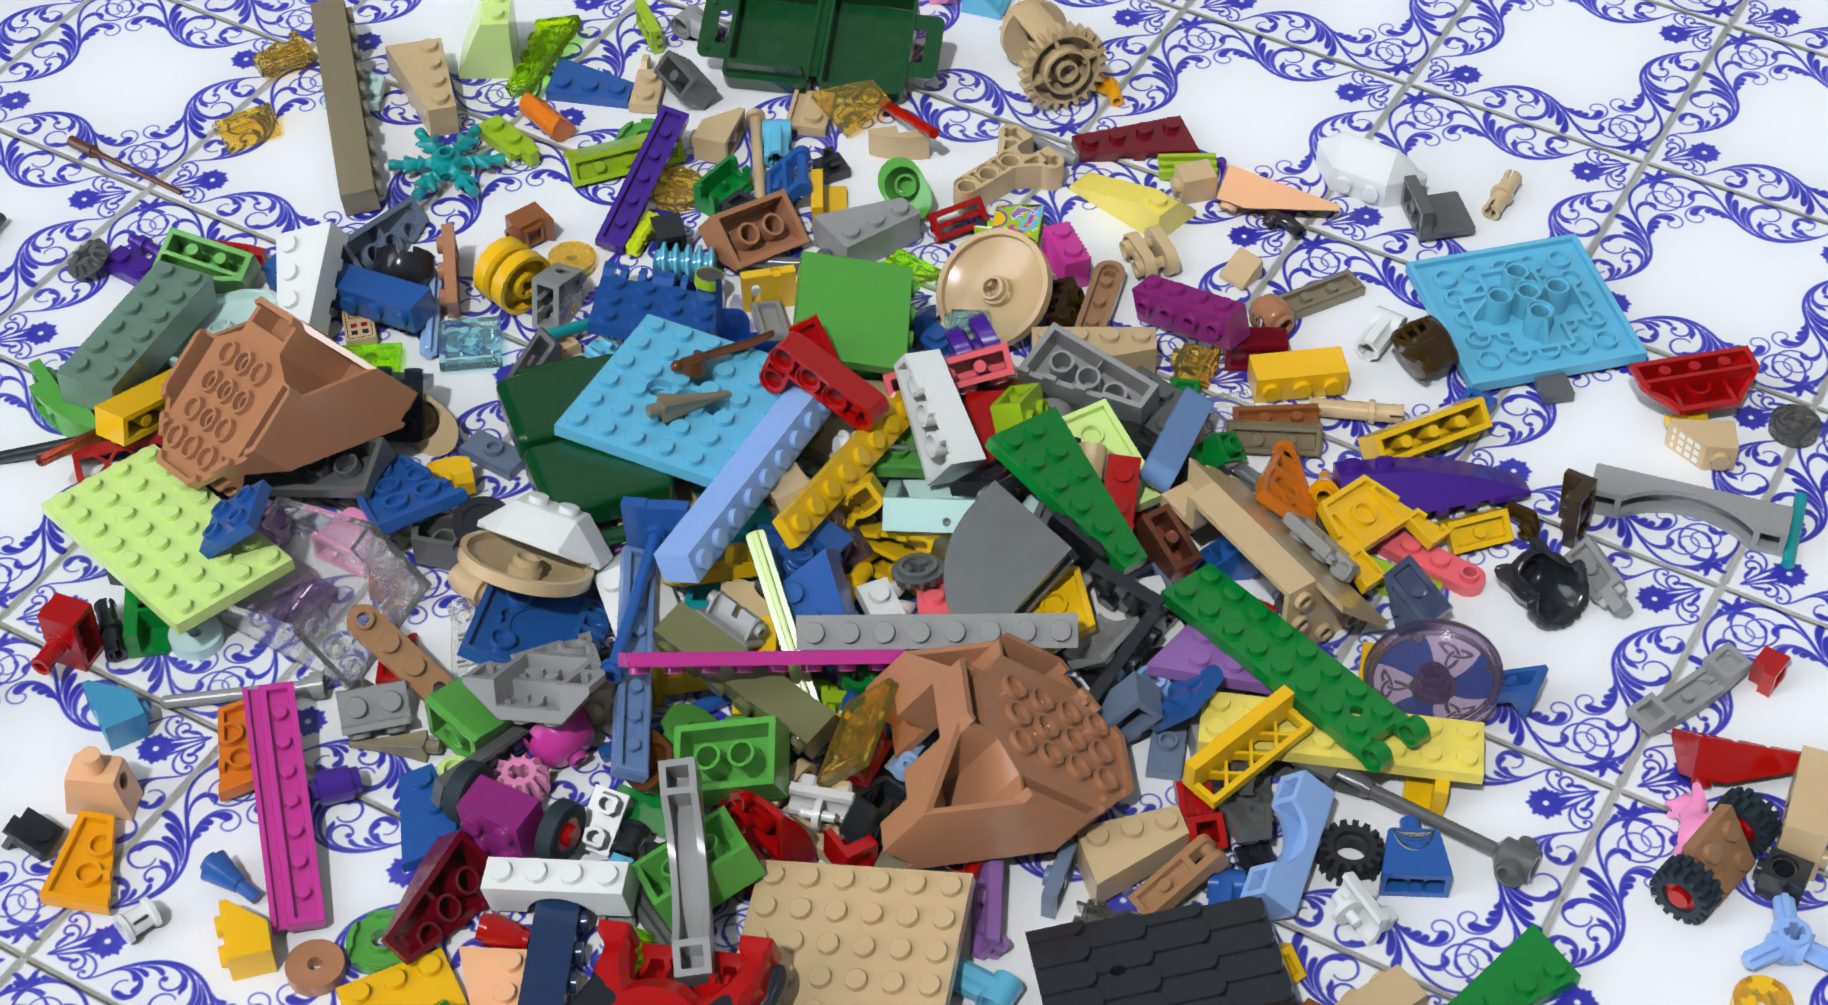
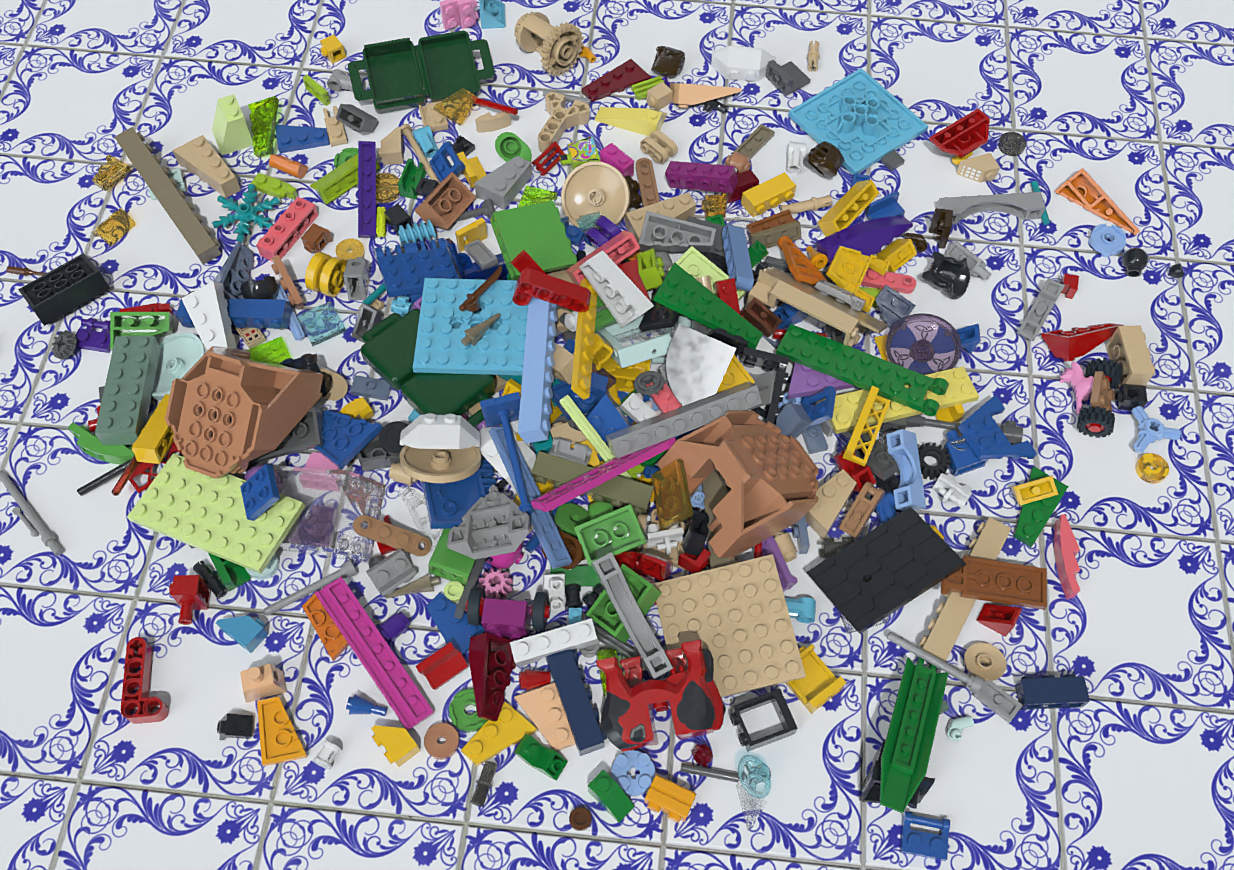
camera: 25 degrees left, 15 degrees up
tile [694,266,725,292] -> none
tan slope [1219,247,1263,291] -> none
none -> black slope [18,253,110,326]
none -> coral brick [256,197,319,262]
none -> red panel [415,642,469,690]
none -> dark brown piece [651,46,685,78]
none -> tan brick [774,532,797,563]
none -> blue panel [866,191,905,220]
none -> blue wing [958,395,1037,459]
none -> yellow slope [1011,476,1058,506]

